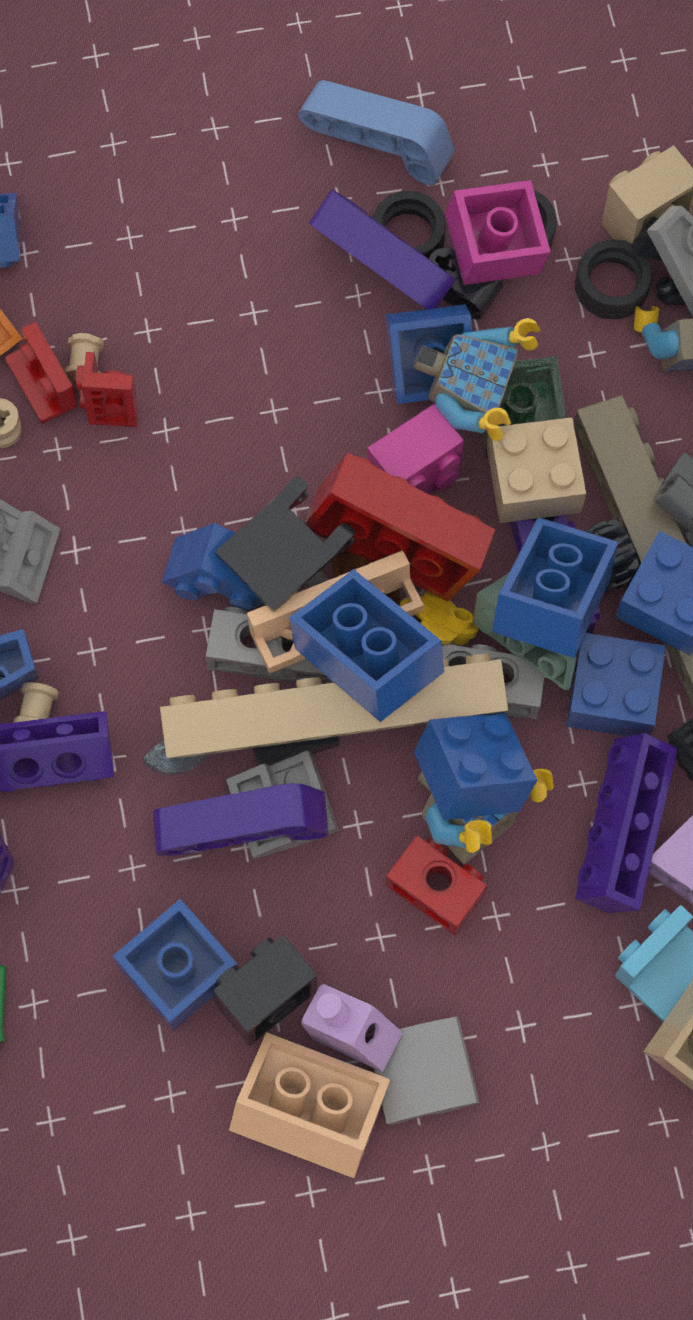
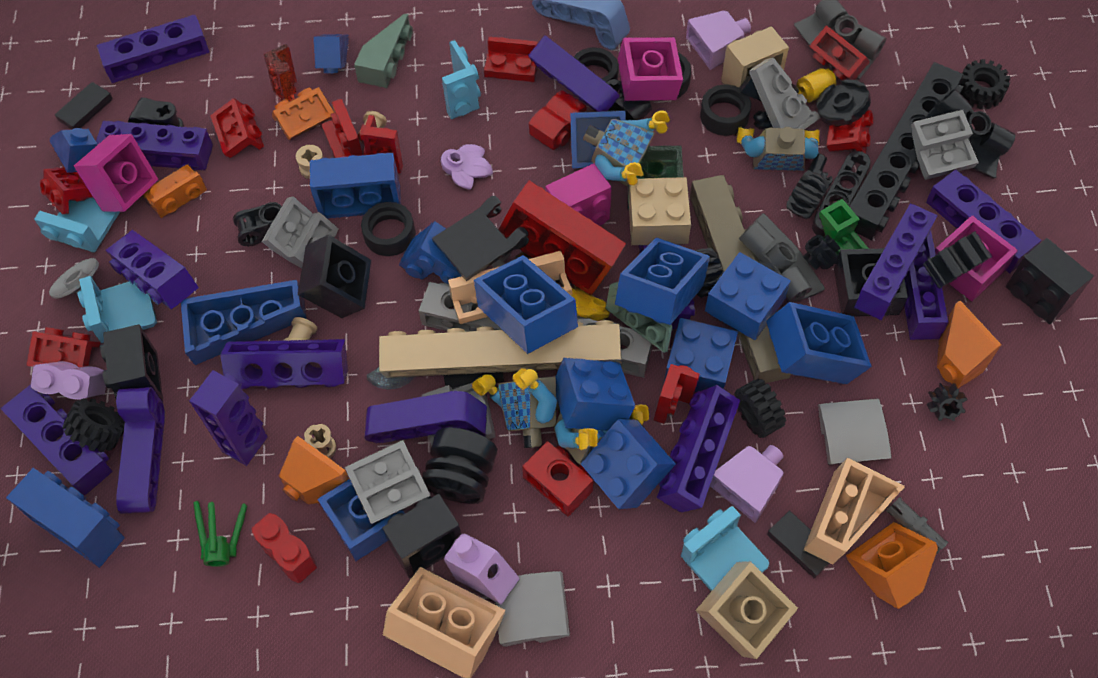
camera: 10 degrees right, 10 degrees down
none -> red brick [252,513,317,583]
none -> orange slope [279,436,349,505]
none -> black brick [298,235,371,318]
none -> tan bush [304,424,337,459]
none -> blue brick [310,153,401,219]
none -> light grey slope [345,440,430,525]
none -> sand green slope [354,14,413,88]
none -> black tyre [361,202,416,256]
none -> black wheel [422,428,498,504]
none -> lavender plate [440,144,493,190]
none -> medium azure bracket [442,40,481,119]
none -> torso [472,368,557,448]
none -> red bracket [484,37,538,82]
none -> red brick [529,90,587,151]
none -> blue brick [580,419,676,509]
none -> red bracket [653,364,700,424]
none -> lavender torso [686,11,751,70]

